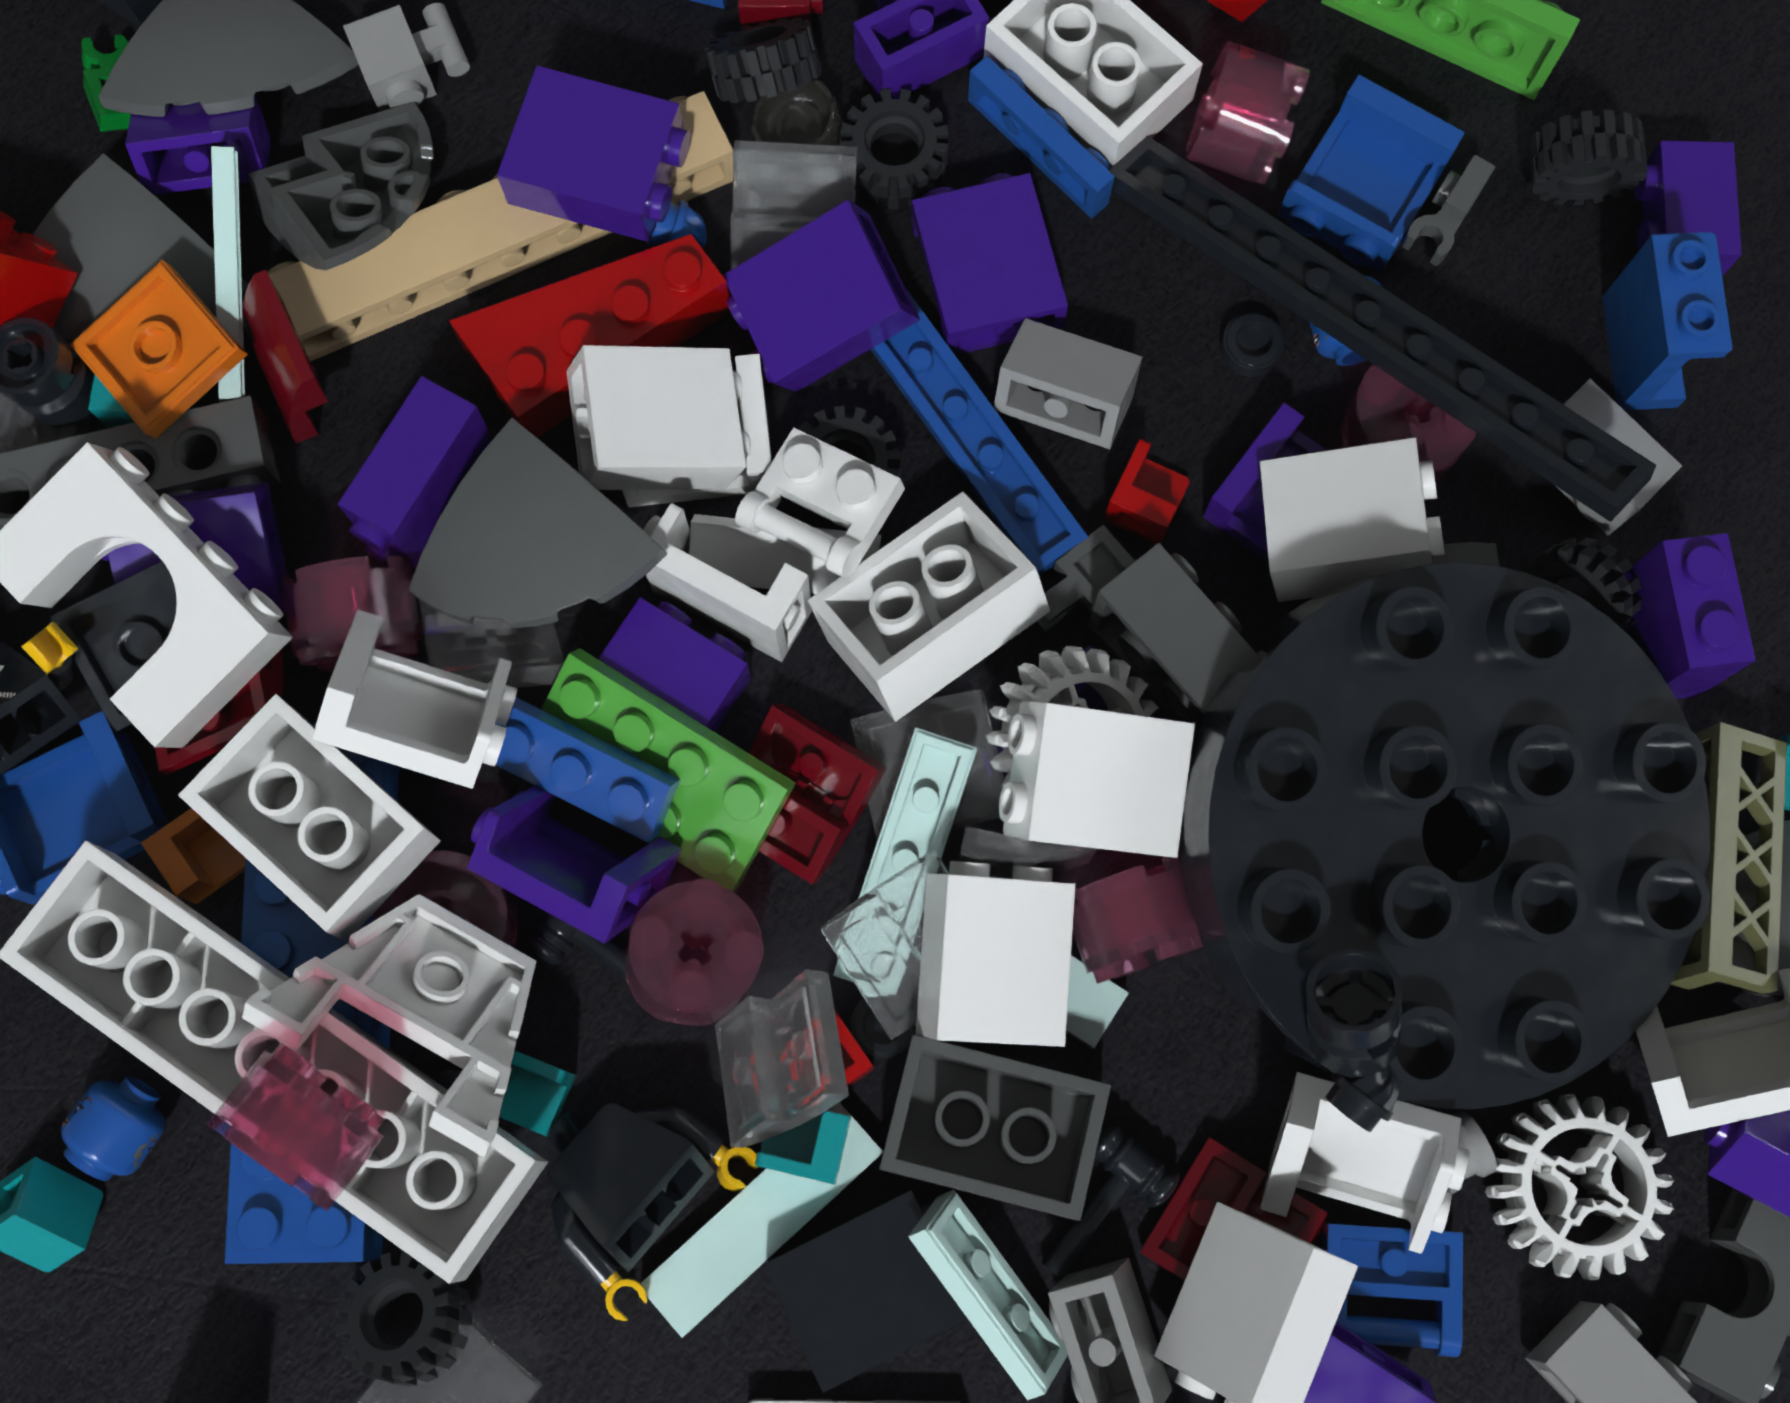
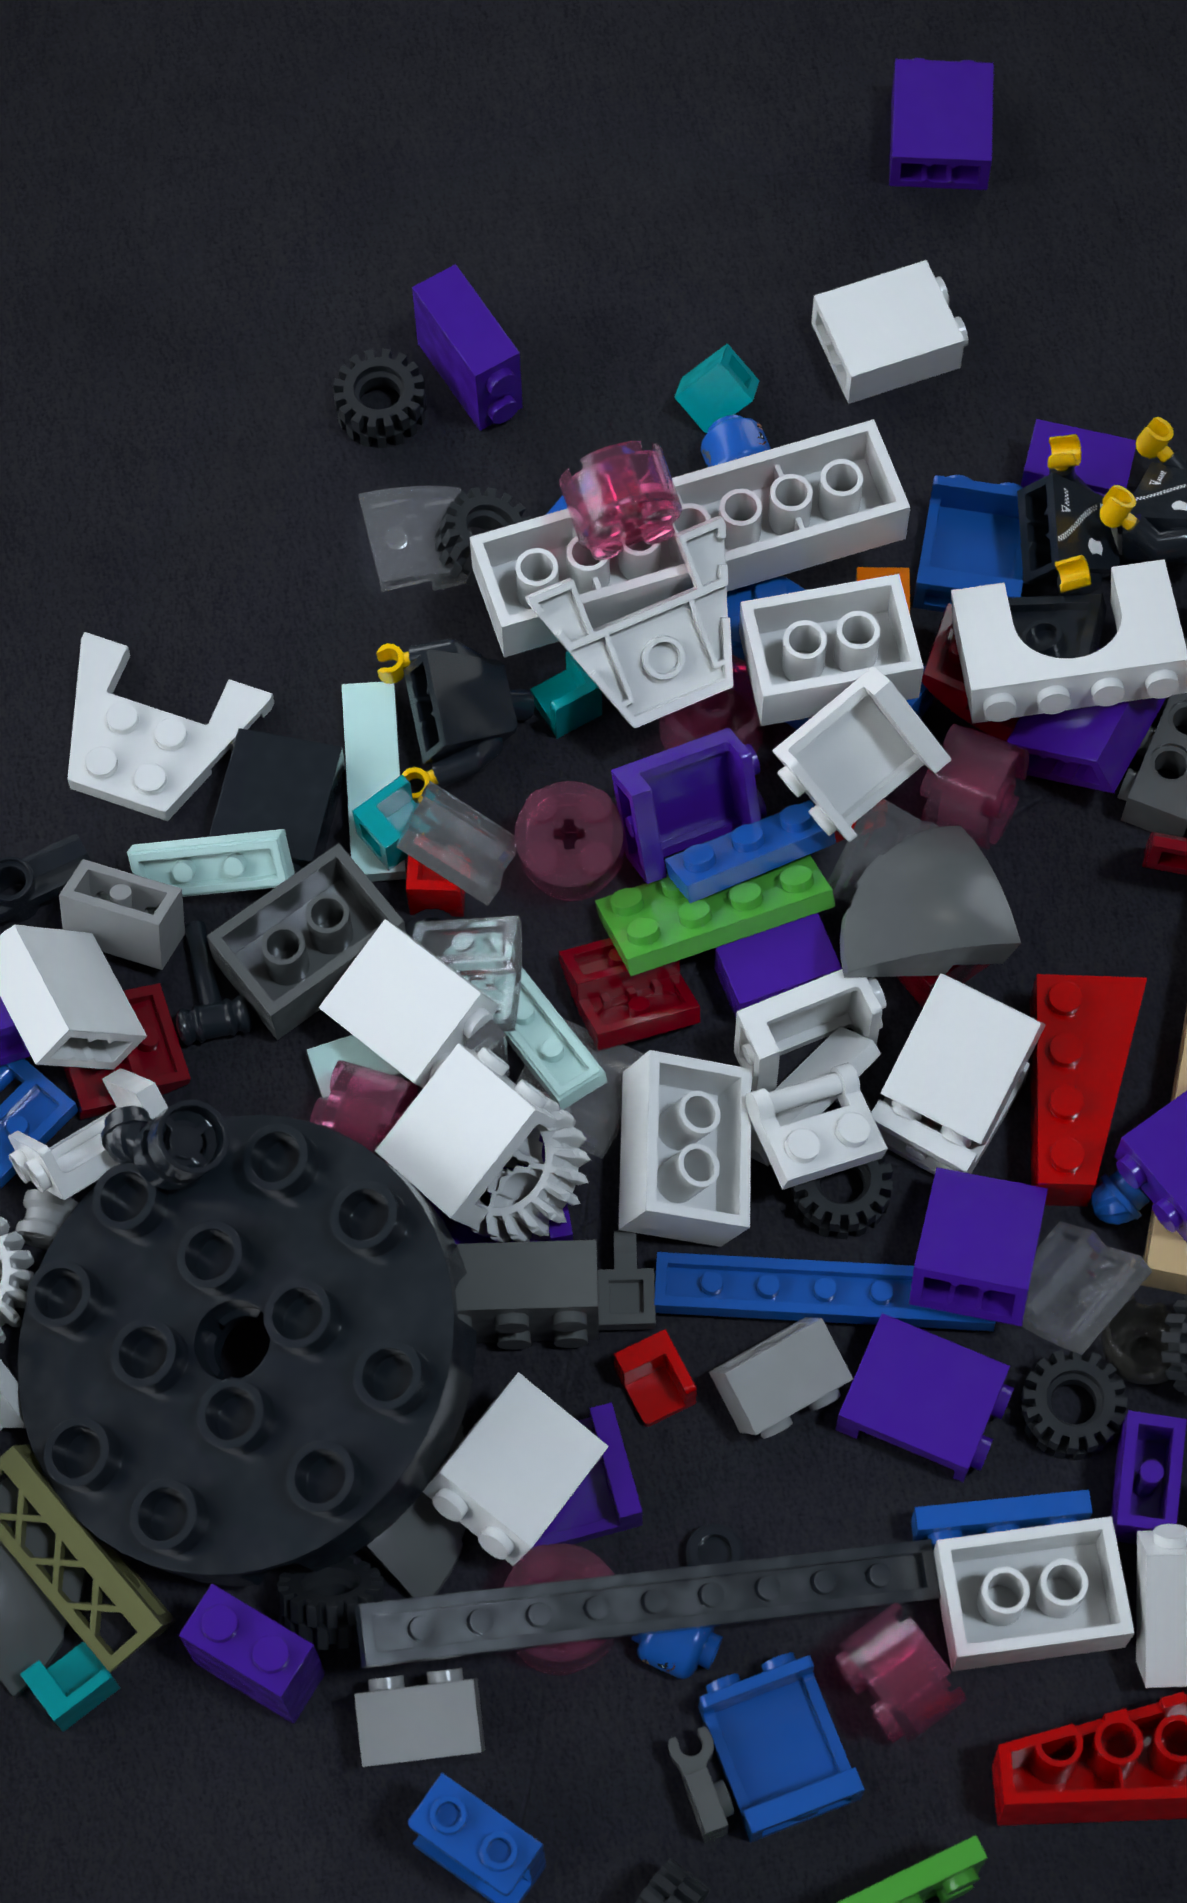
camera: 130 degrees right, 10 degrees down
dark purple brick [337,376,493,569] -> none

